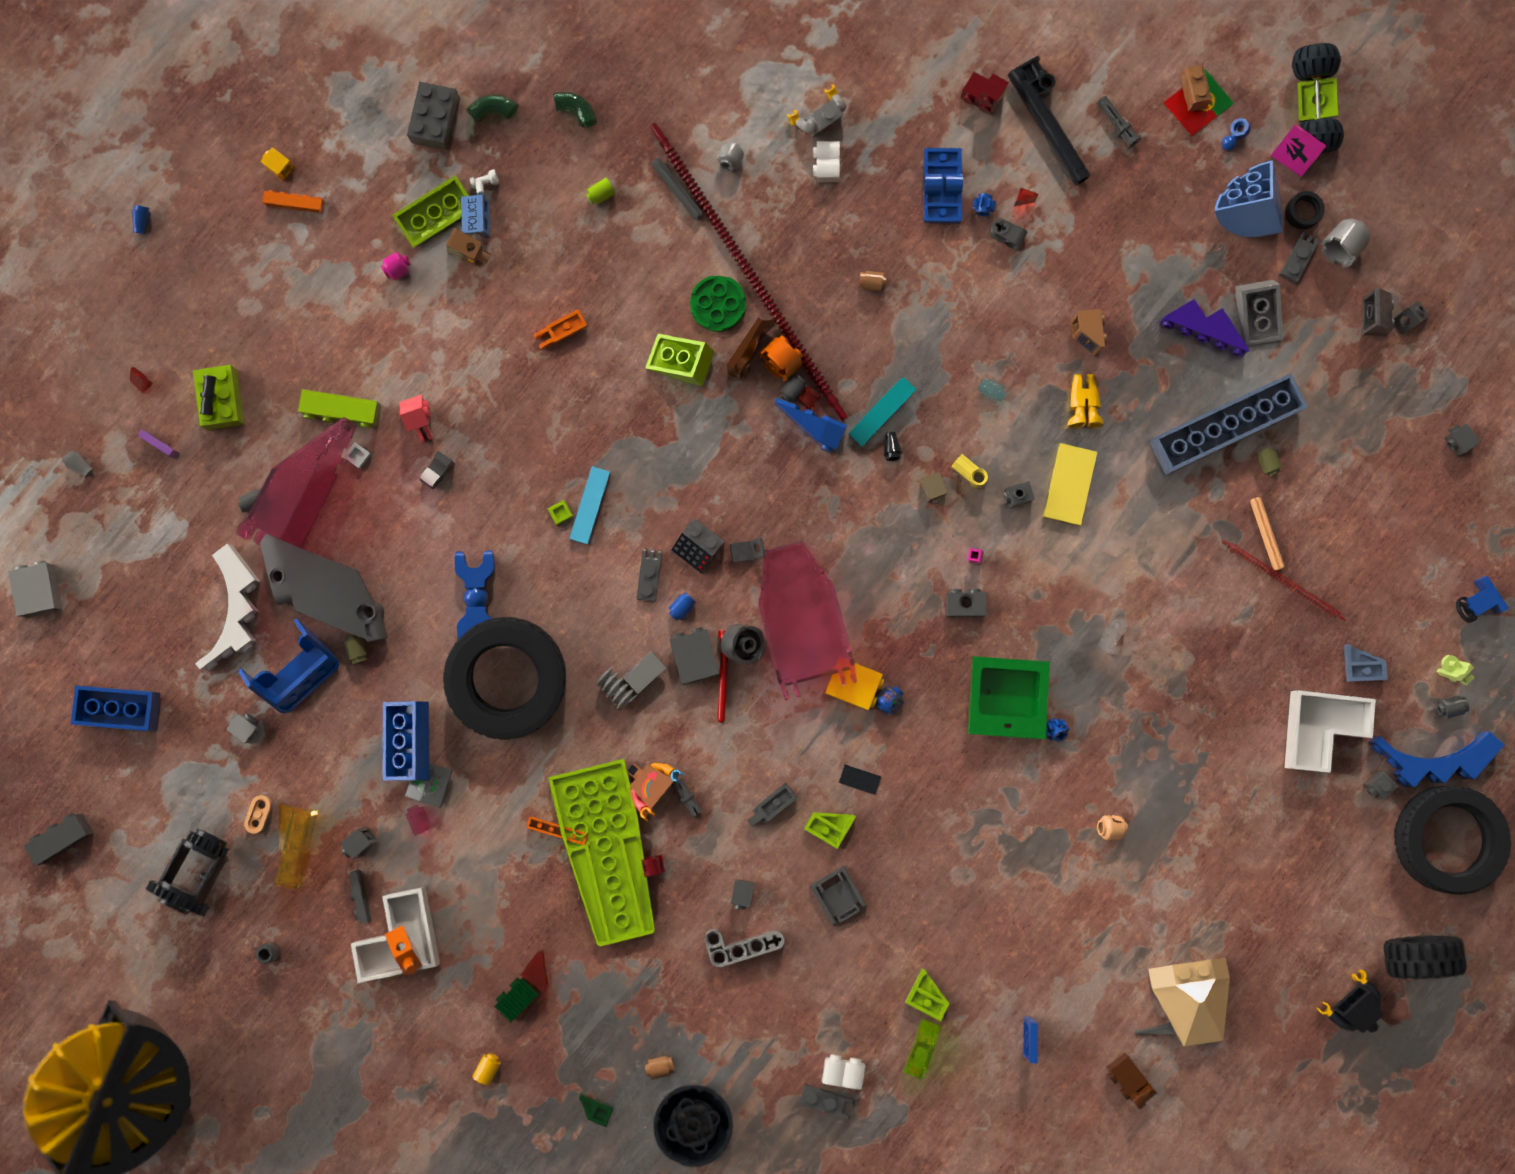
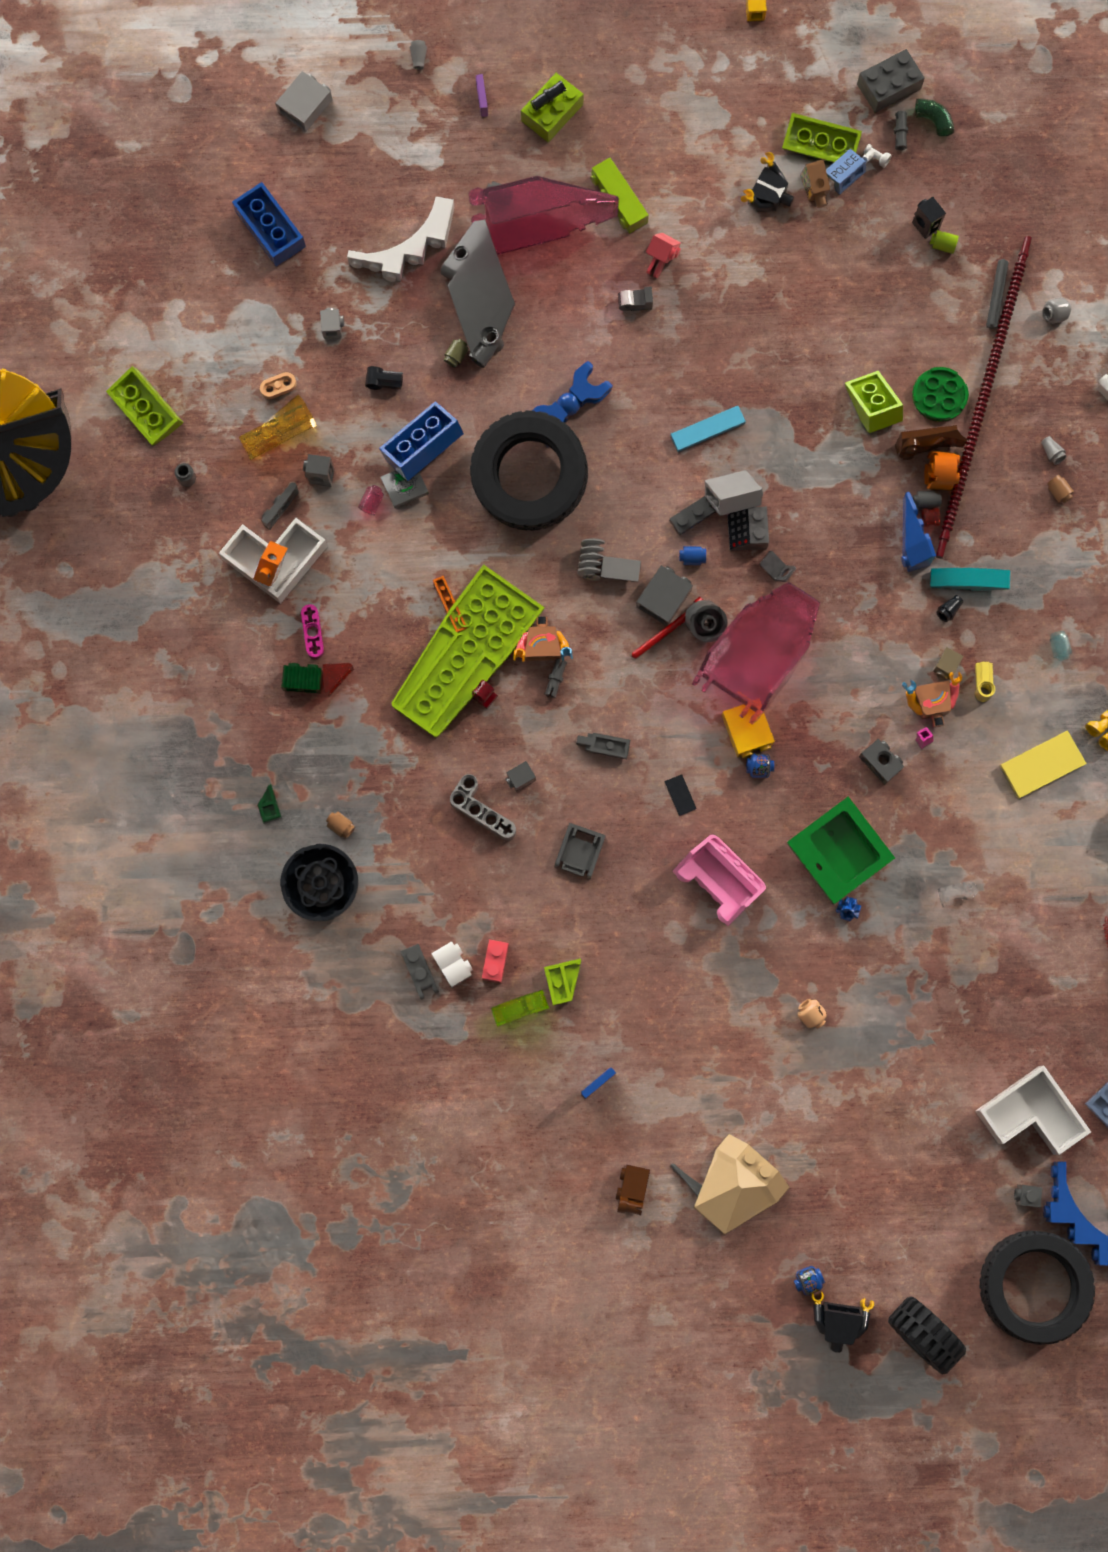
camera: 50 degrees right, 5 degrees down
dark grey brick [24,813,94,866] -> none
clear red slope [130,367,152,393] -> none
black piece [146,828,229,917] -> none
blue windscreen [238,618,339,713] -> none
orange piece [262,190,325,214] -> none
tile [344,442,372,469] -> none
dark pink head [381,252,411,280] -> none
yellow brick [472,1053,501,1086] -> none
orange hinge [534,309,588,350] -> none
lime tile [548,500,573,526] -> none
clear green cylinder [553,92,597,127] -> none
lime wing [804,812,856,849] -> none
dark grey brick [1003,481,1035,508] -> none
none -> lime slope [106,366,184,446]
none -> dark pink beam [301,604,324,659]
none -> black piece [365,366,403,390]
none -> coral brick [482,939,509,983]
none -> bright pink windscreen [672,835,766,926]
none -> light grey brick [705,470,763,516]
none -> black torso [741,152,794,212]
none -> blue head [794,1266,825,1296]
none -> dark grey pin [894,111,908,150]
none -> torso [902,672,962,728]
none -> black brick [912,197,946,239]
none -> light grey cone [1041,436,1067,465]

